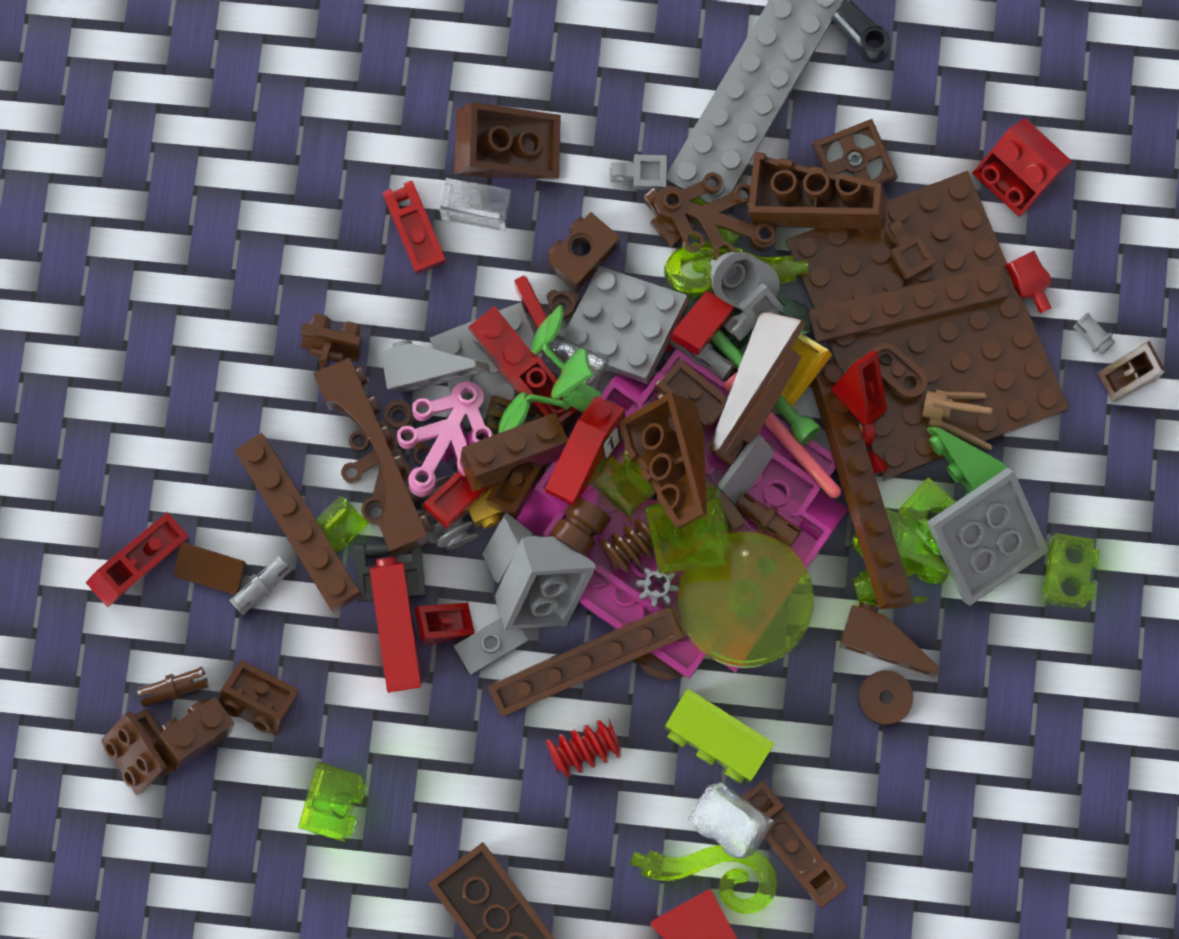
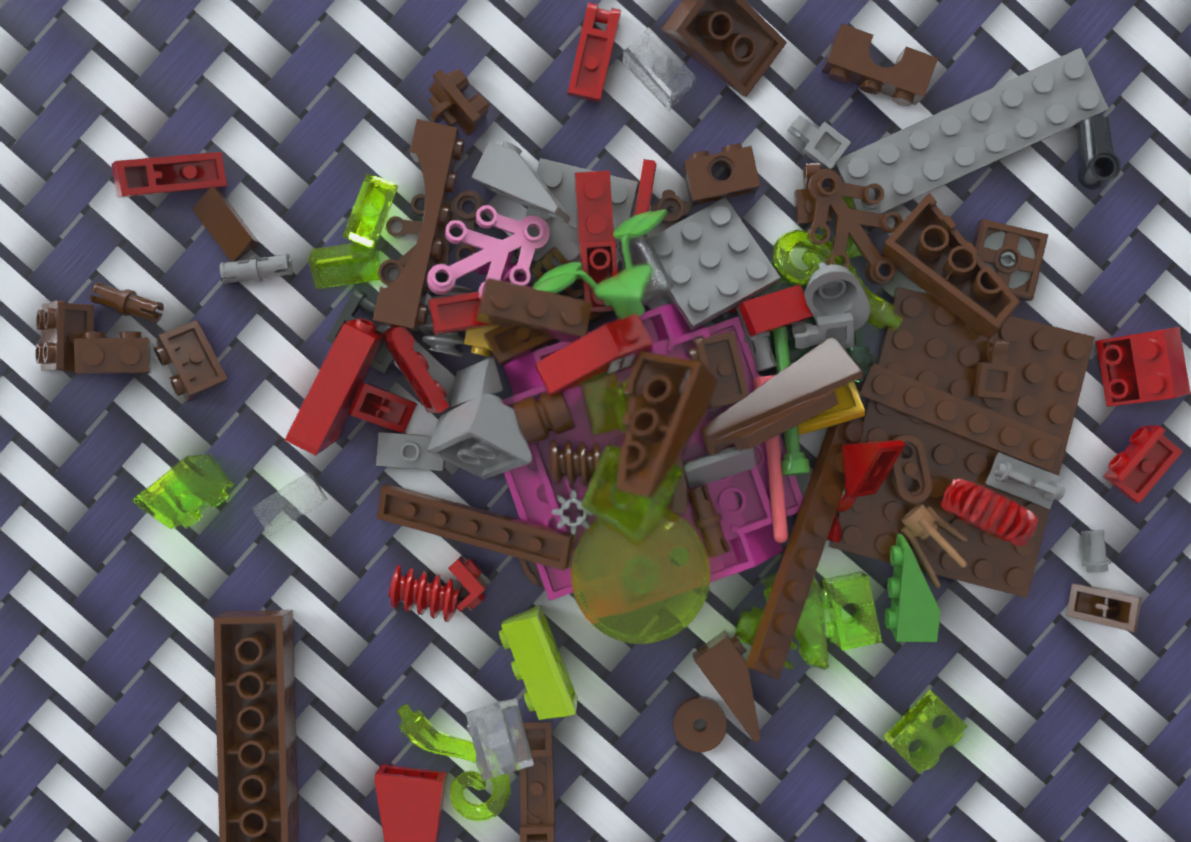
camera: 35 degrees right, 10 degrees up
reddish brown plate [234,433,362,613] -> none
light grey plate [927,468,1049,606] -> none
red piece [1004,251,1052,314] -> none
none -> clear tile [251,472,328,536]
none -> clear neon green slope [342,173,399,249]
none -> red hinge [383,326,450,413]
none -> red bracket [448,556,488,612]
none -> reddish brown arch [821,23,938,106]
none -> red gear [941,478,1039,547]
none -> light grey hinge [985,452,1065,509]
none -> red bracket [1103,425,1183,503]

